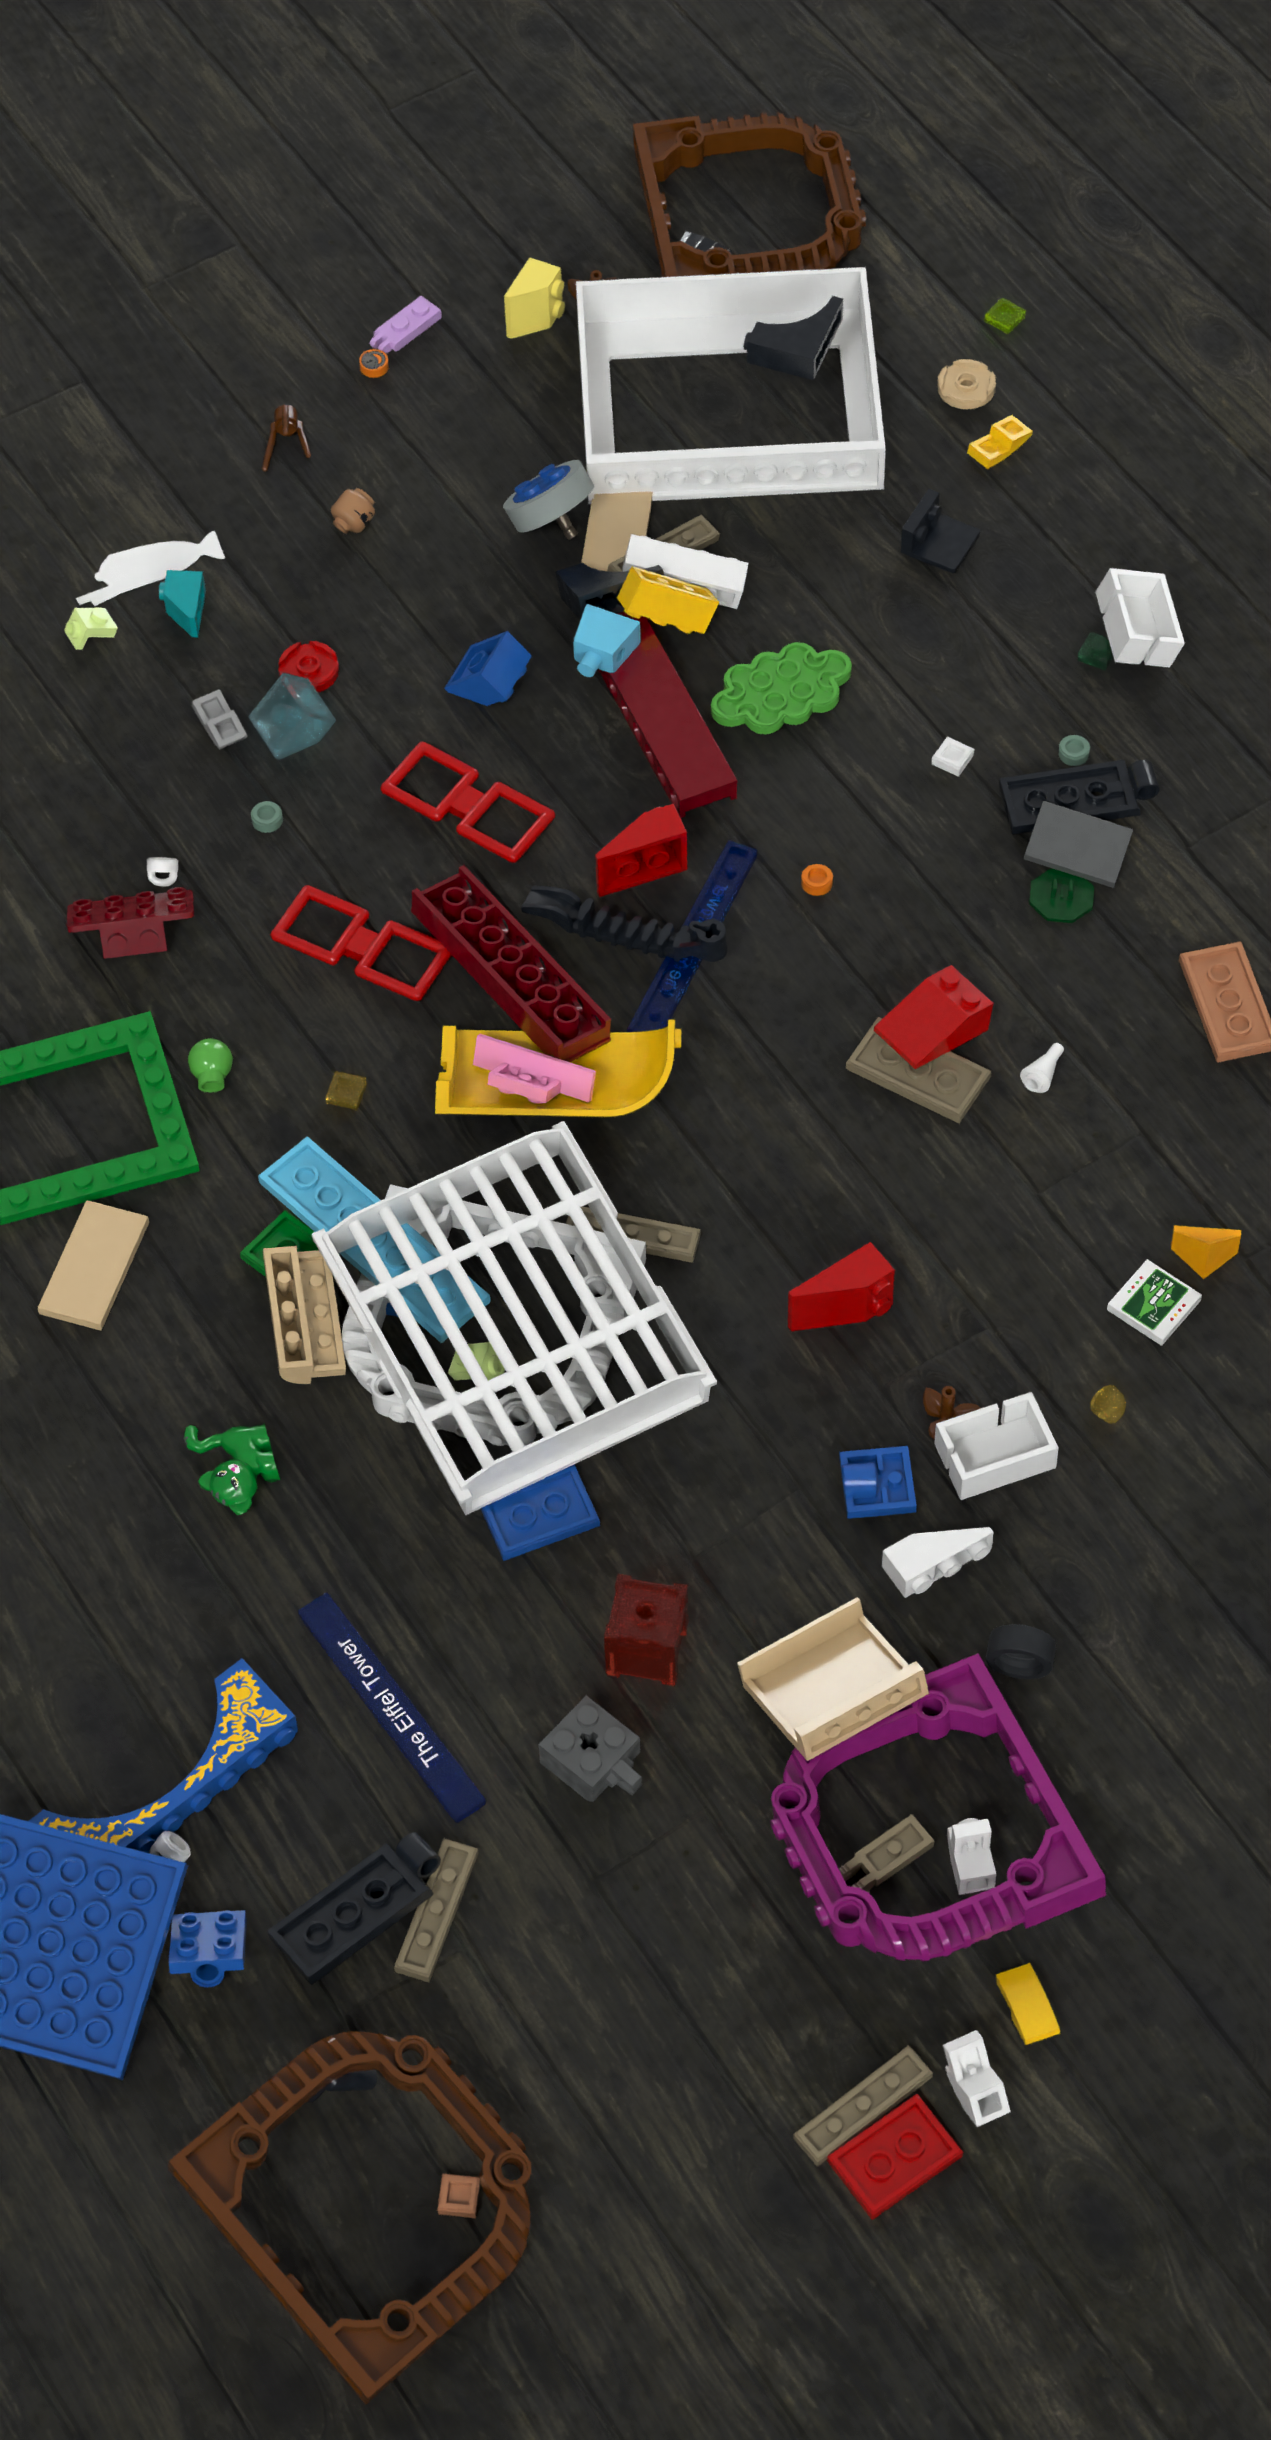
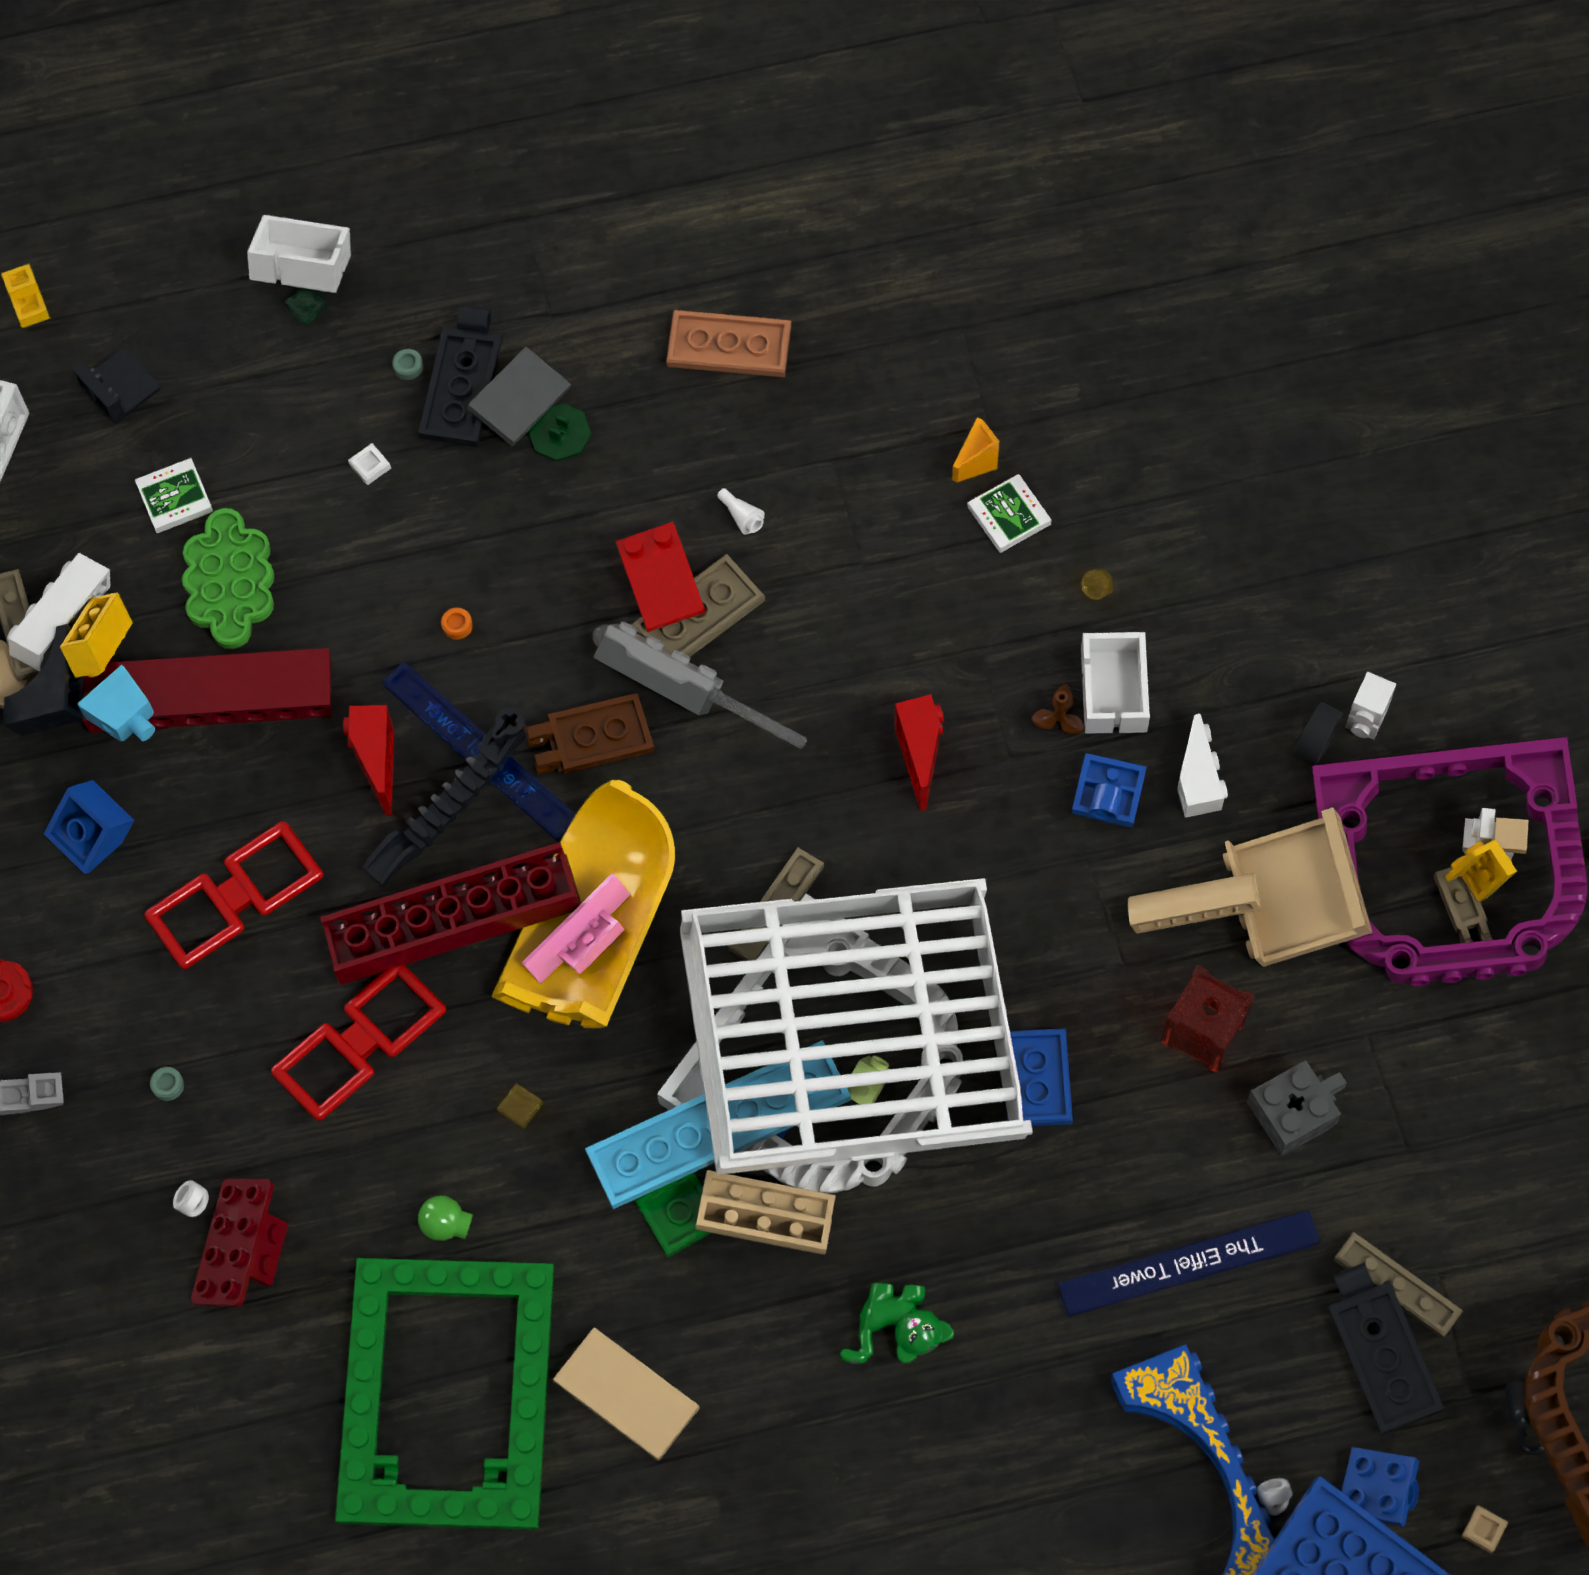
camera: 70 degrees left, 10 degrees up
clear light blue slope [249,672,336,760] -> none
none -> tile [135,458,213,533]
none -> reddish brown tile [526,693,654,775]
none -> piece [592,622,807,749]
none -> tan brick [1128,873,1261,934]
none -> white piece [1345,672,1396,740]
none -> yellow bracket [1445,839,1517,903]
none -> tan tile [1461,1505,1508,1554]
none -> tan tile [1495,818,1529,854]

